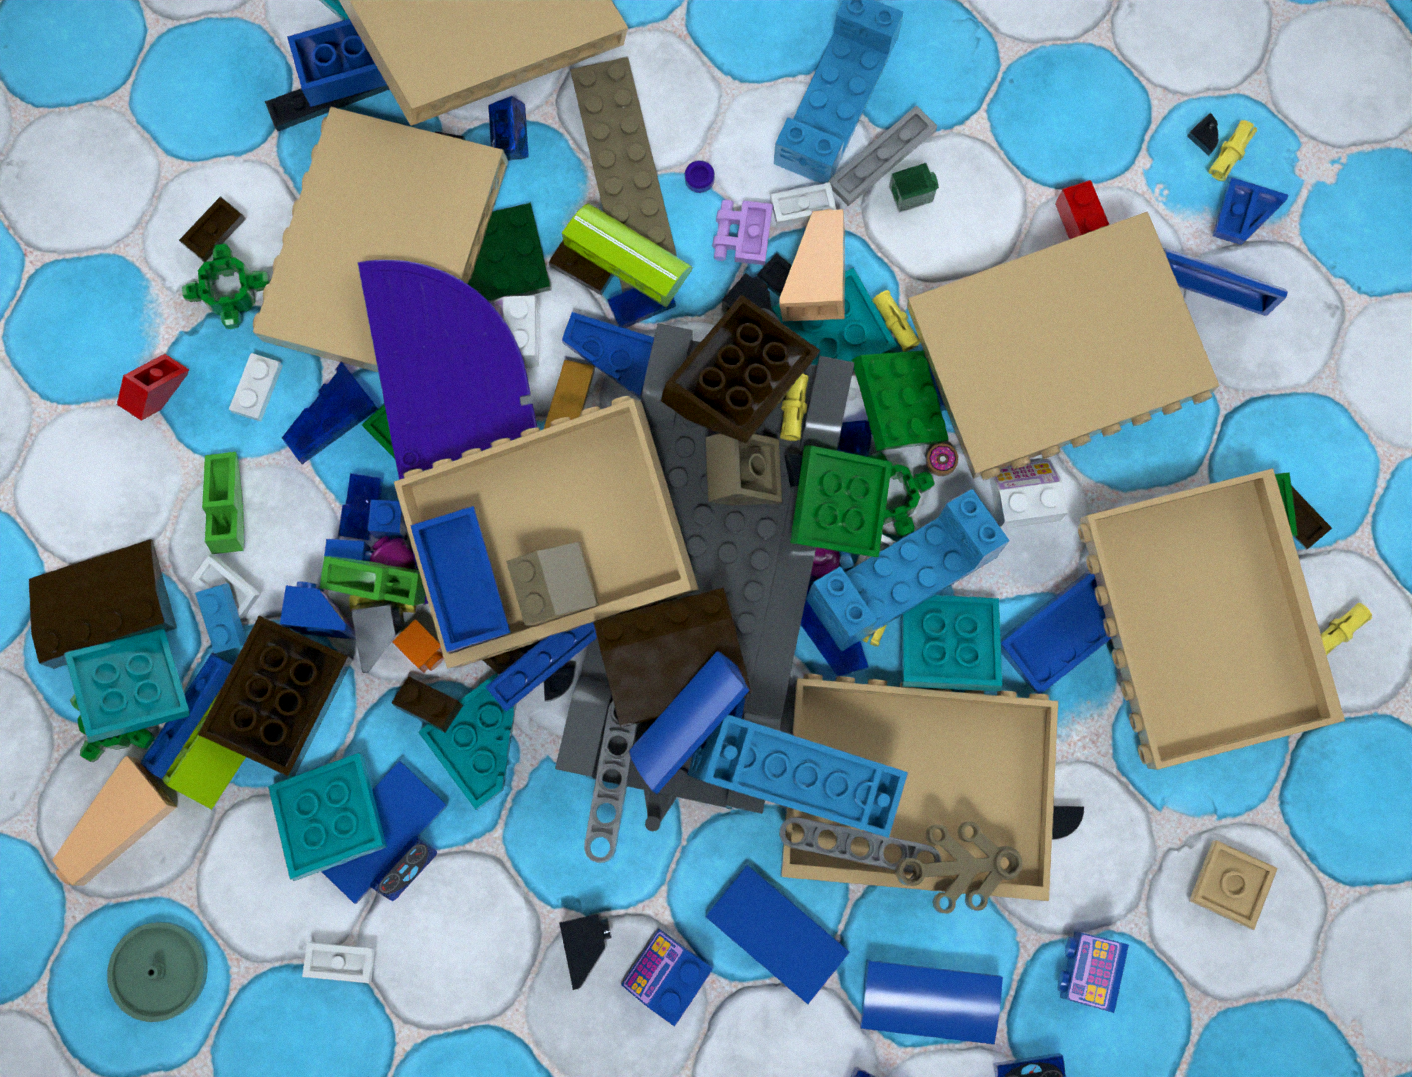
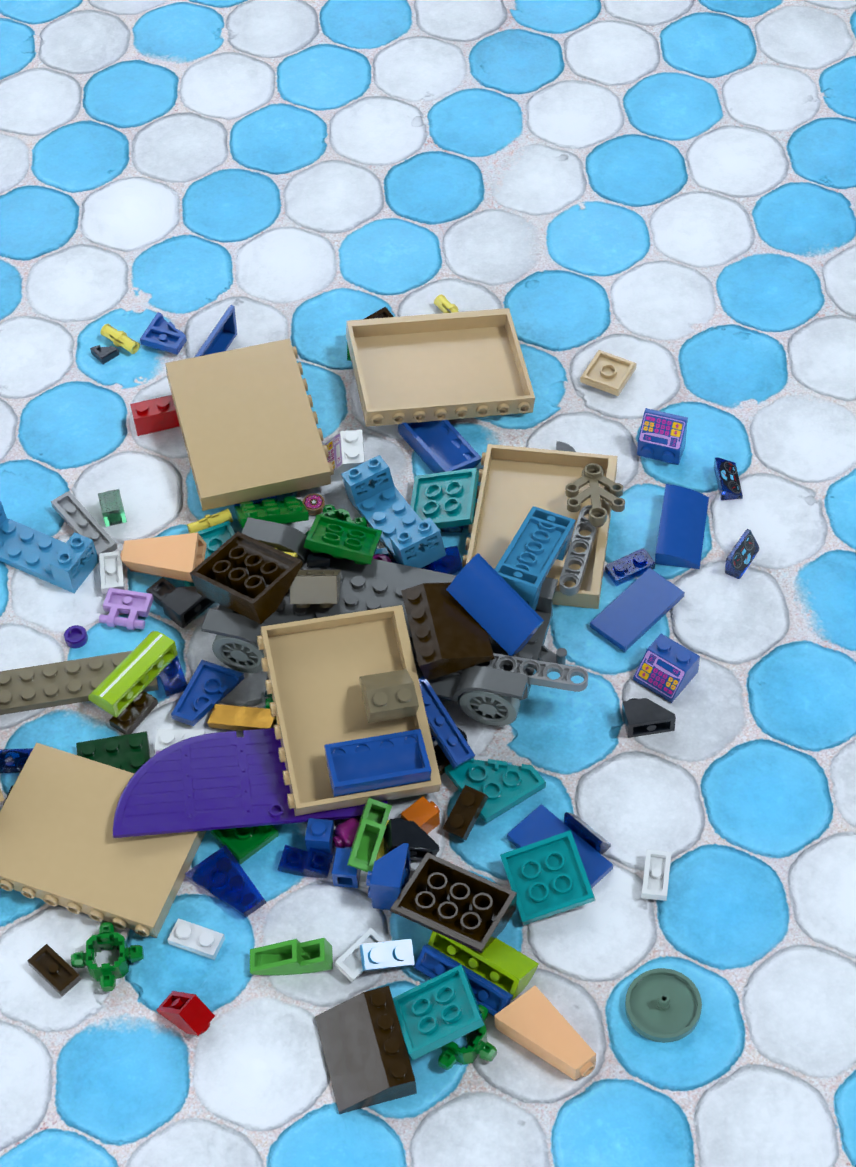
camera: 85 degrees left, 25 degrees down
none -> clear blue plate [605,548,656,586]

